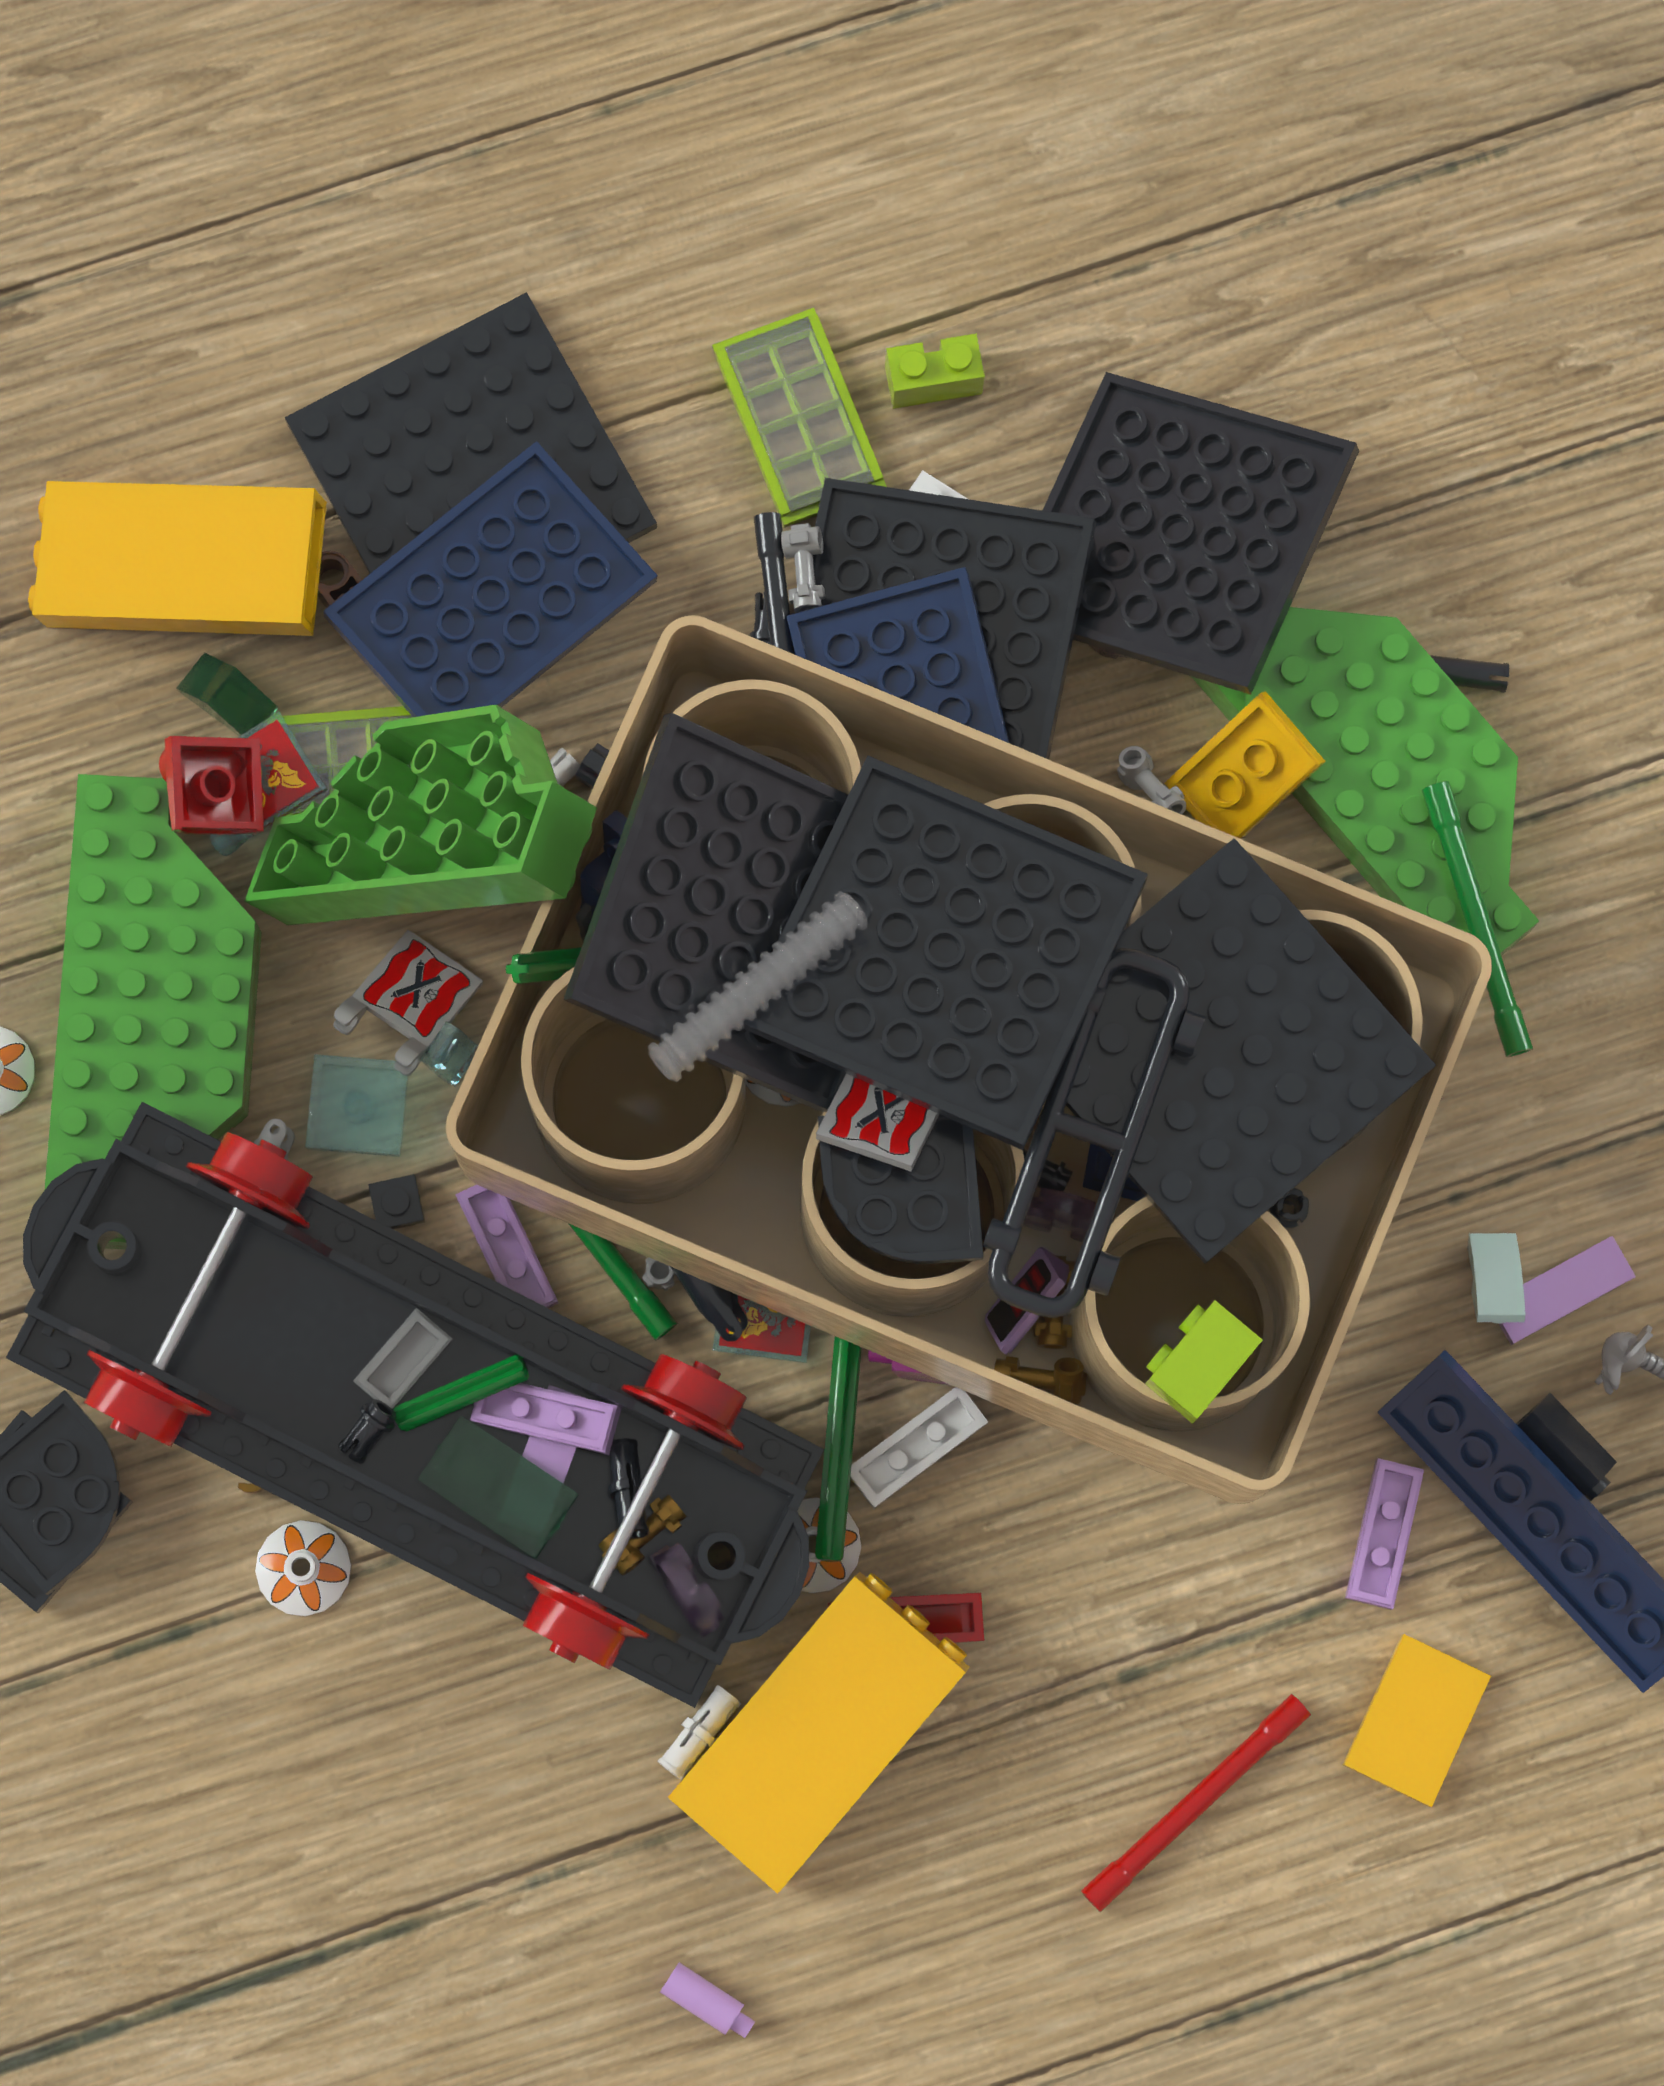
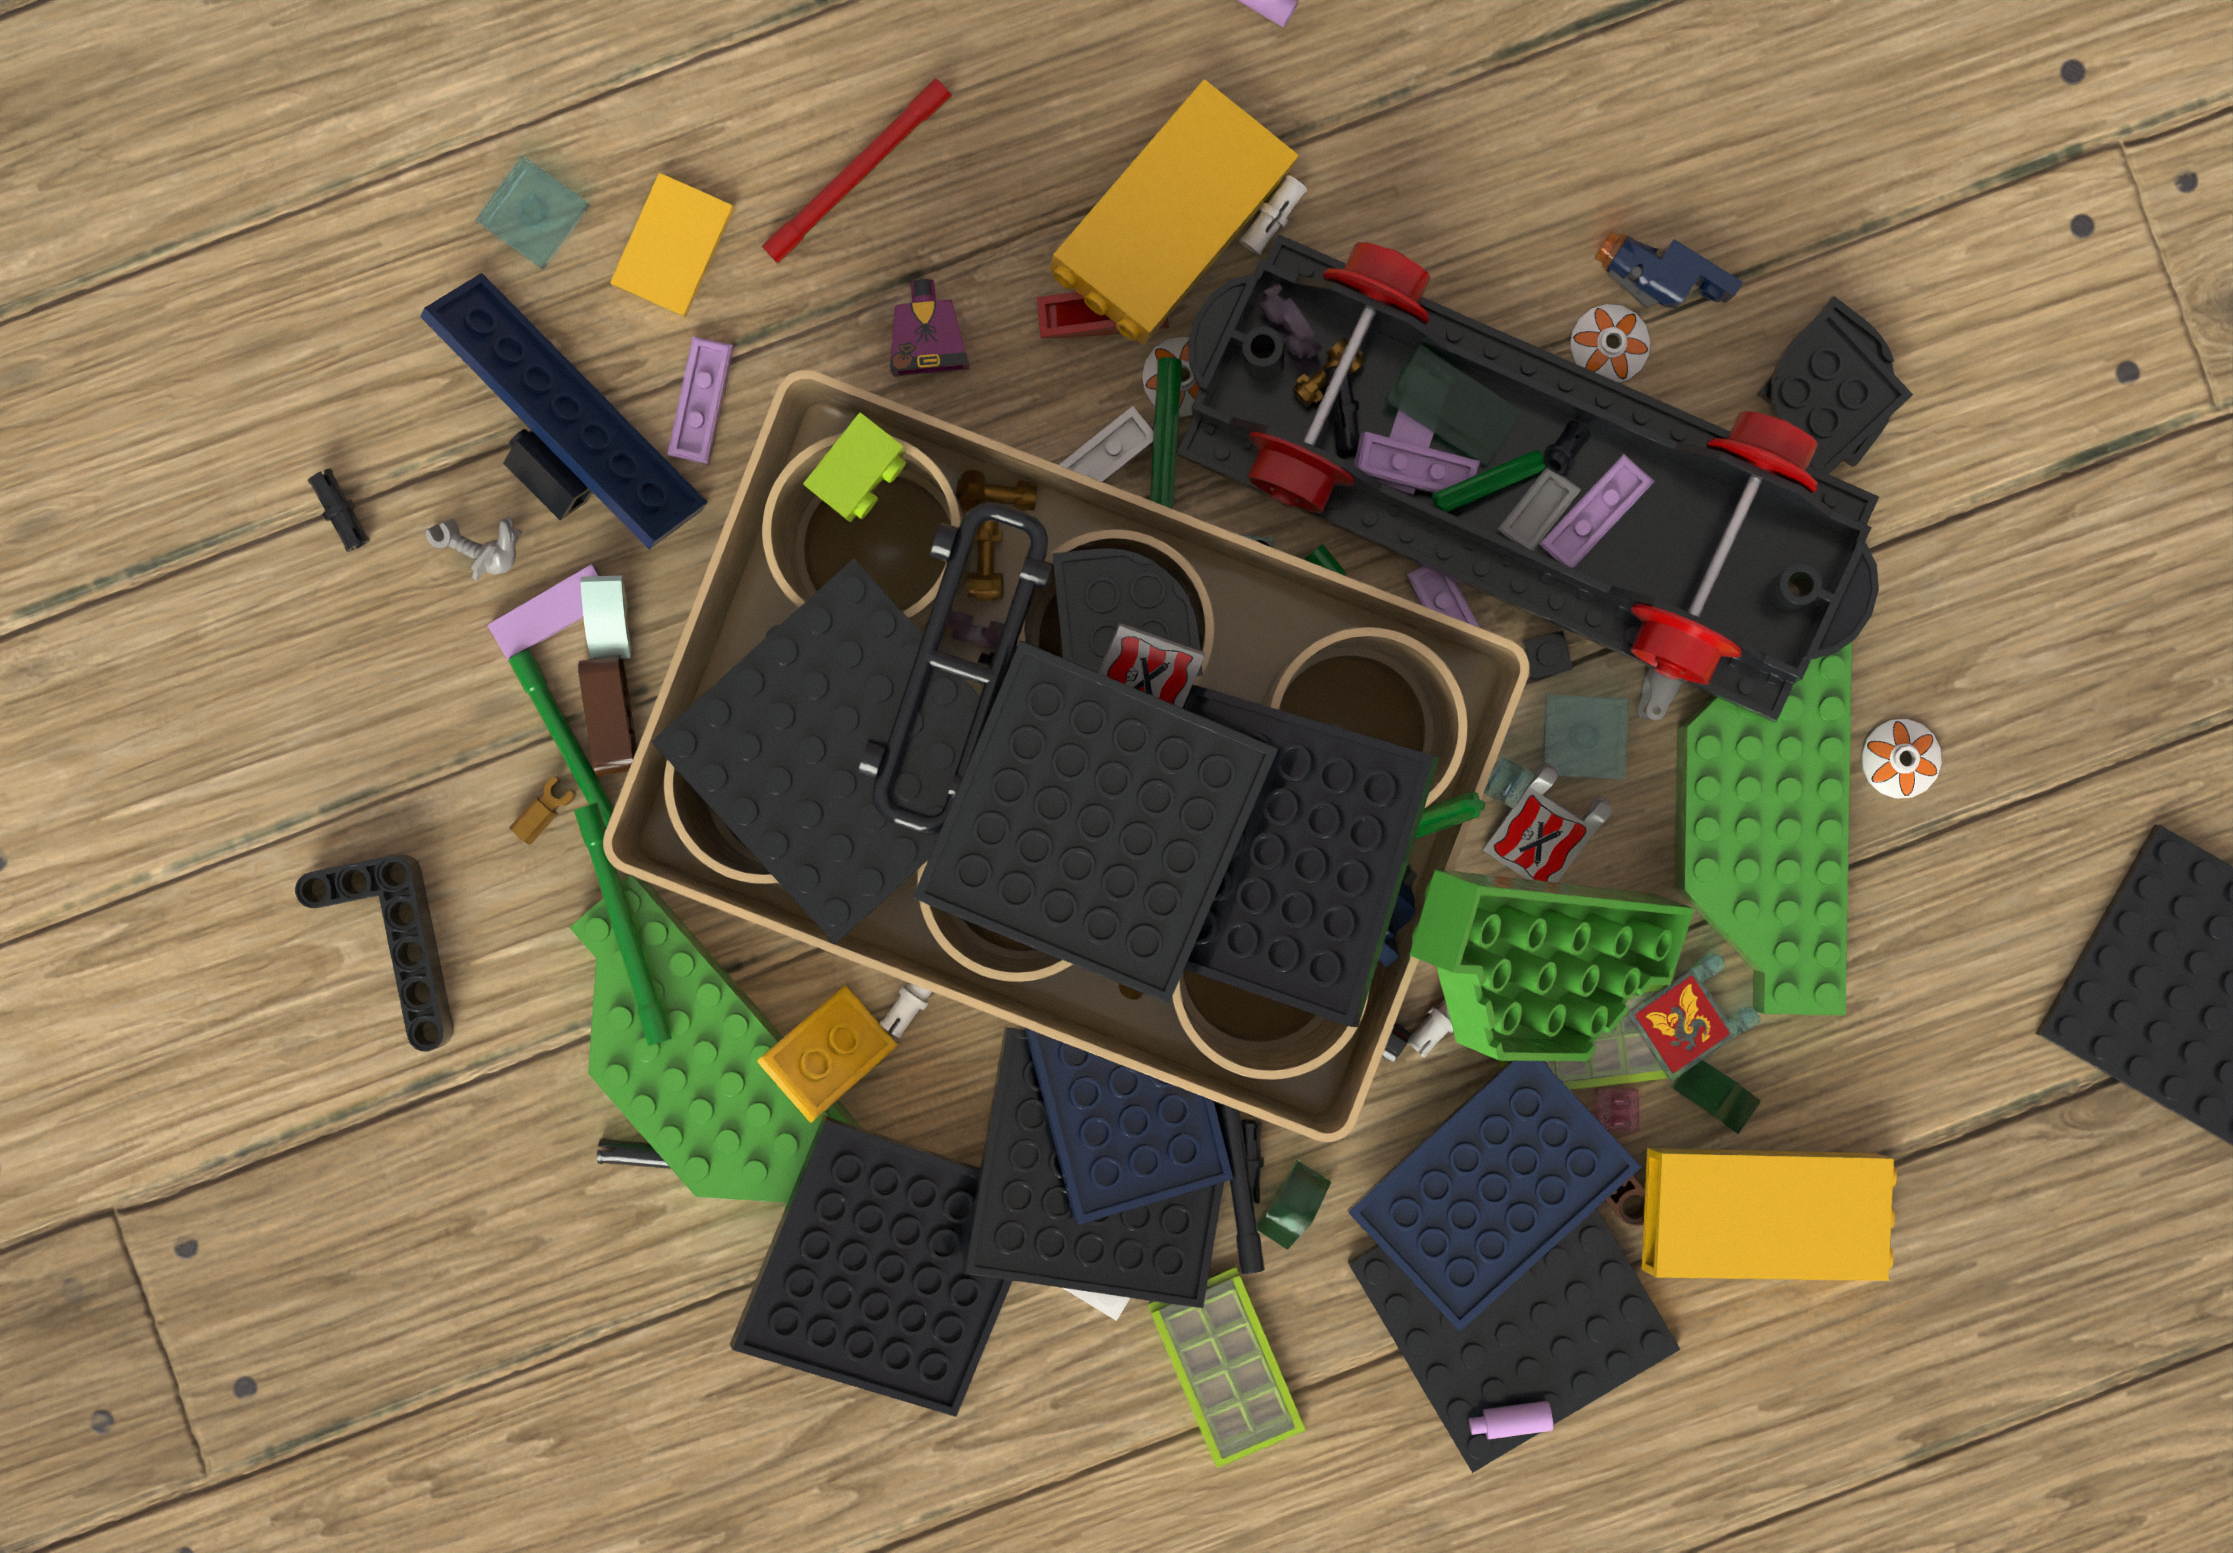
camera: 175 degrees left, 10 degrees up
red slope [159,736,264,835] -> none
clear piece [648,891,868,1082] -> none
light grey bar [781,523,825,613] -> none
lime brick [885,333,985,409] -> none
slope [985,1247,1069,1355] -> none
light grey bar [1117,746,1186,814] -> none
none -> clear light blue plate [475,155,590,270]
none -> green piece [508,650,614,829]
none -> pearl gold bar [509,776,577,845]
none -> reddish brown beam [578,655,637,776]
none -> magenta torso [890,279,970,377]
none -> clear green slope [1256,1160,1331,1250]
none -> lavender cylinder [1469,1401,1553,1439]
none -> lavender tile [1539,454,1654,569]
none -> dark blue plate [1594,230,1743,308]
none -> clear pink tile [1596,1089,1639,1131]

